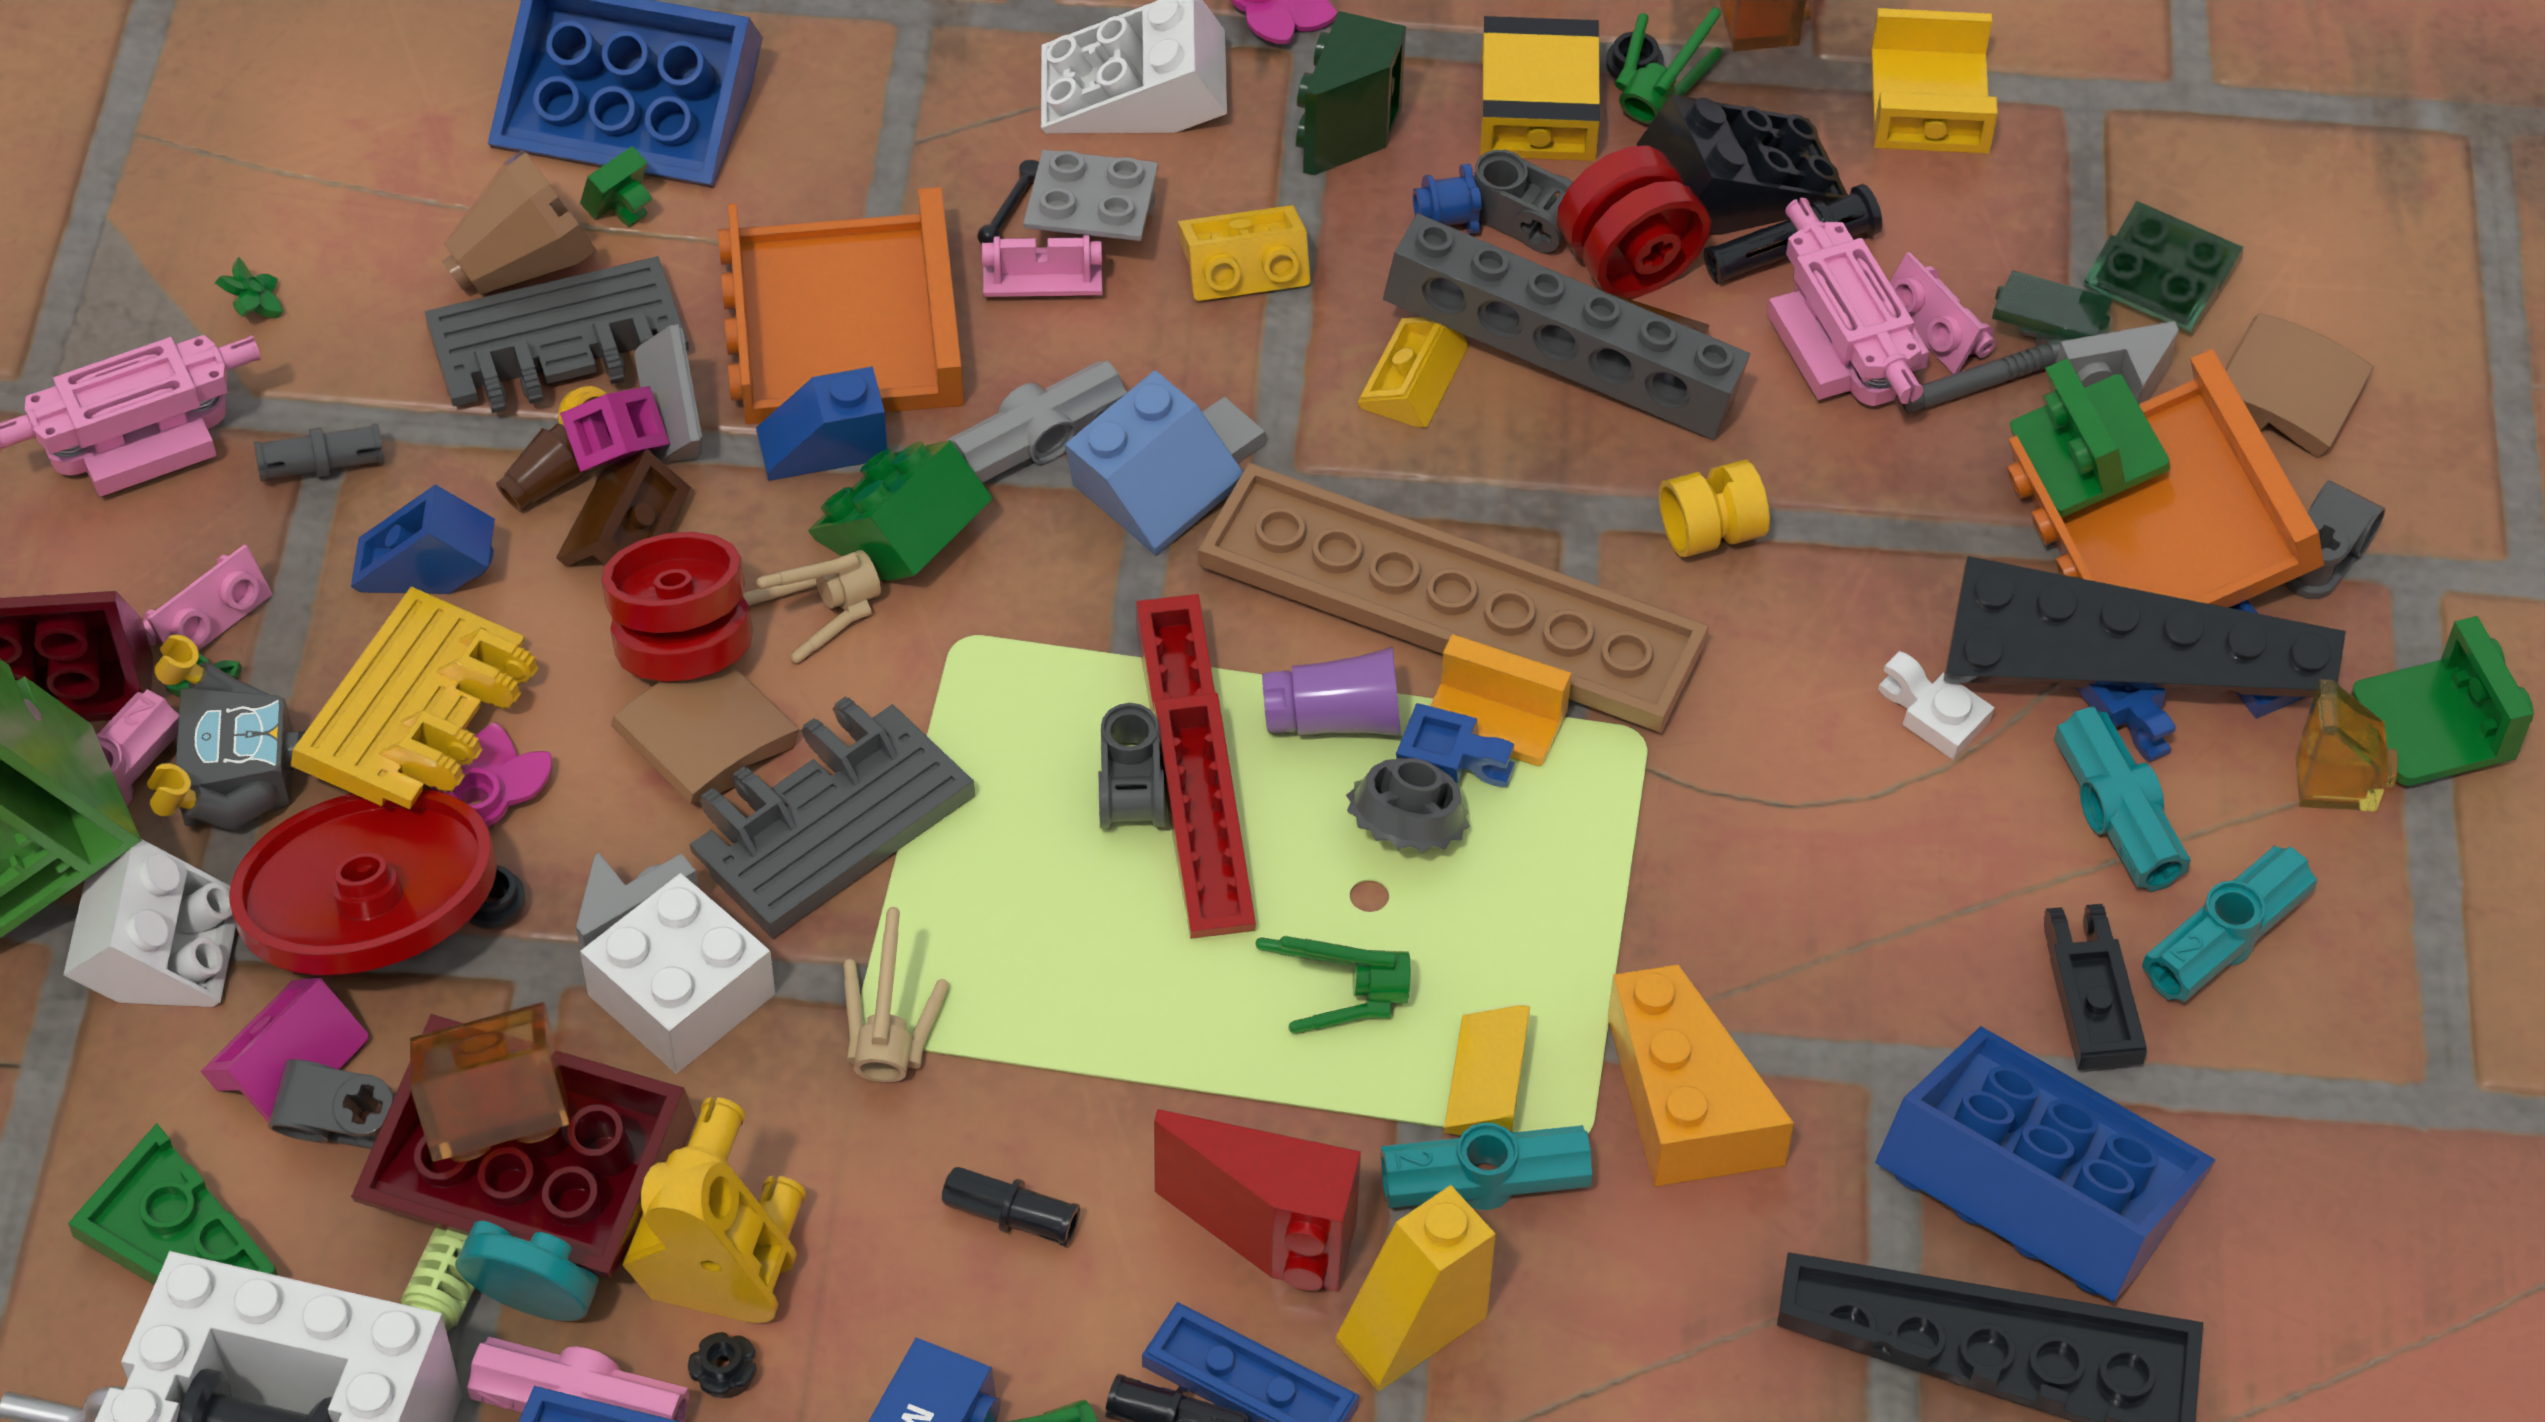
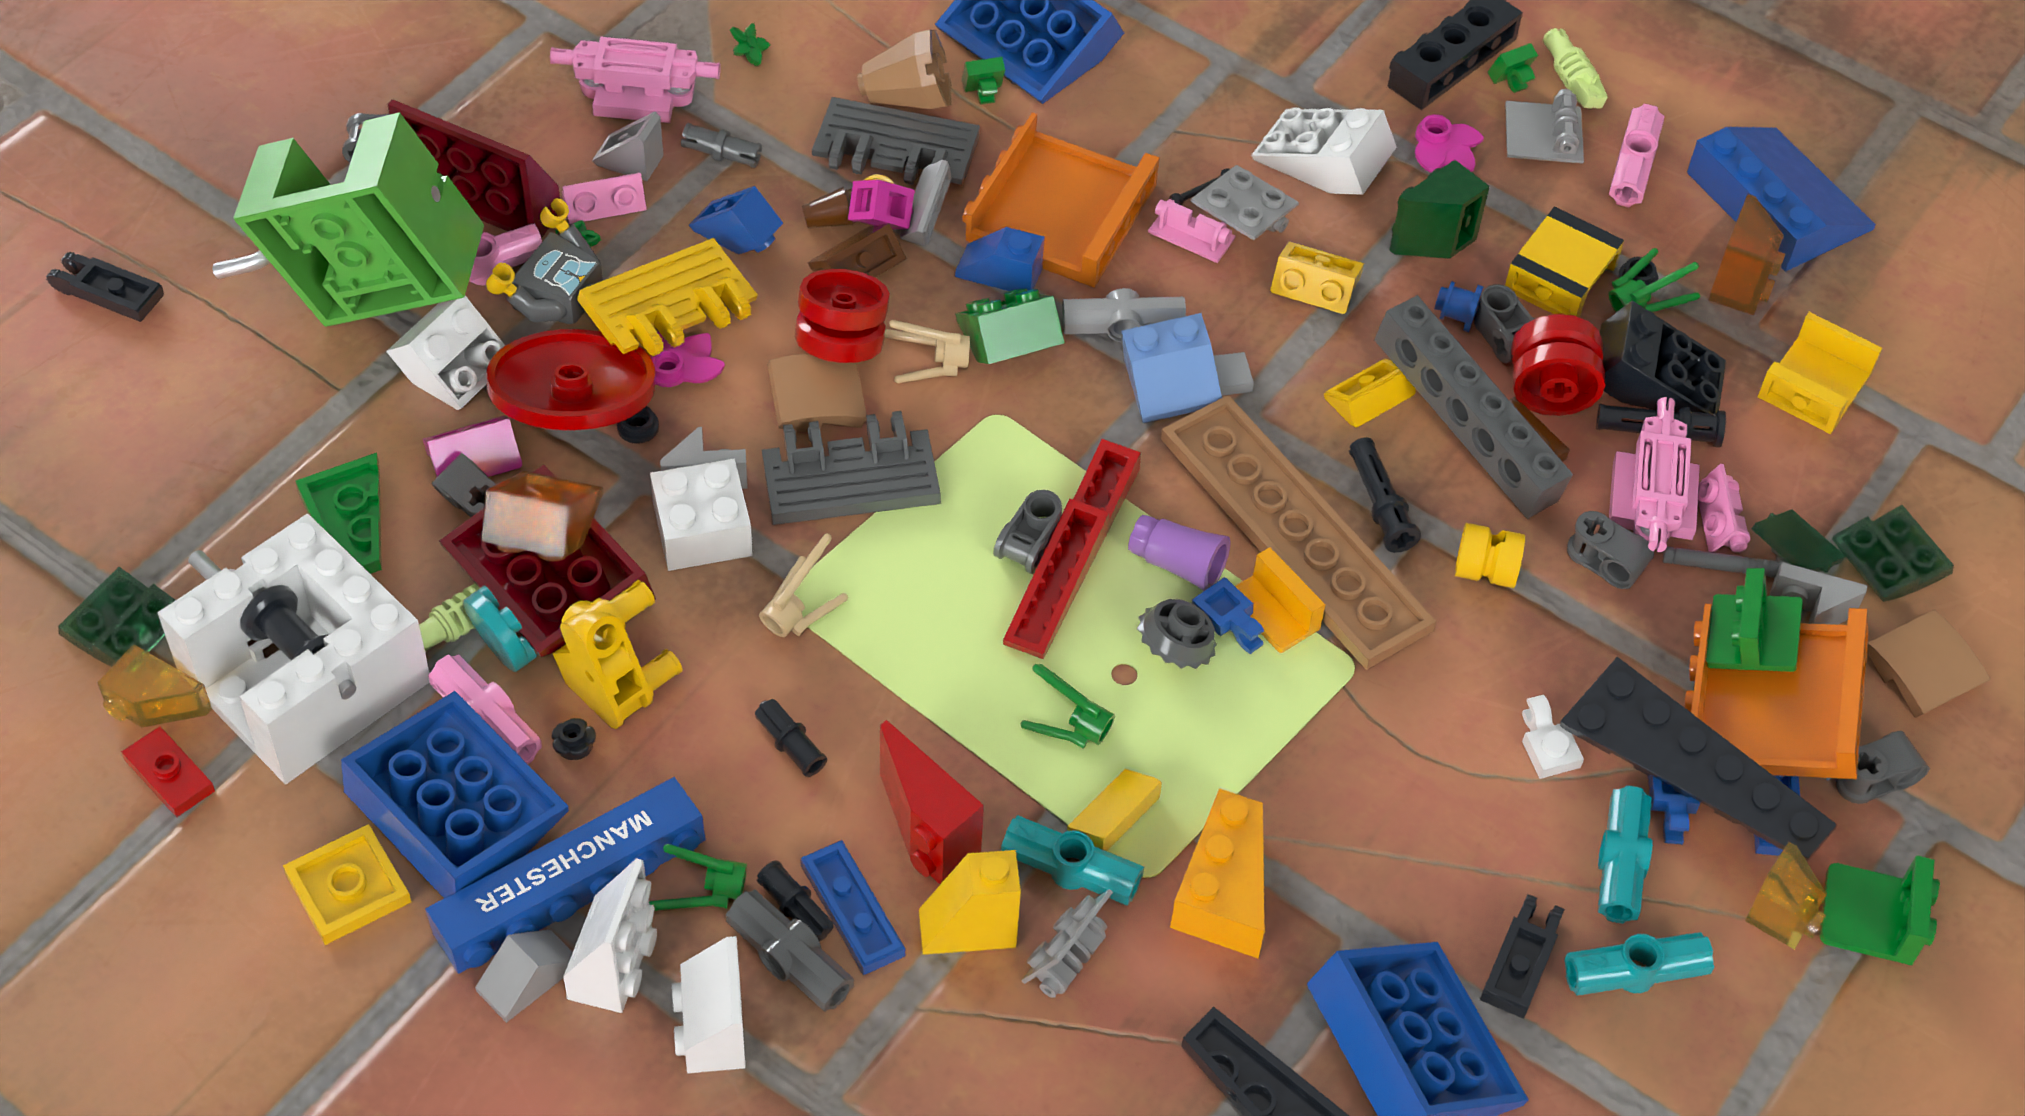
camera: 30 degrees right, 0 degrees up
none -> light grey slope [592,111,664,181]
none -> light grey hinge [1021,889,1113,998]
none -> black pin [1349,437,1421,553]
none -> dark grey piece [1567,511,1654,589]

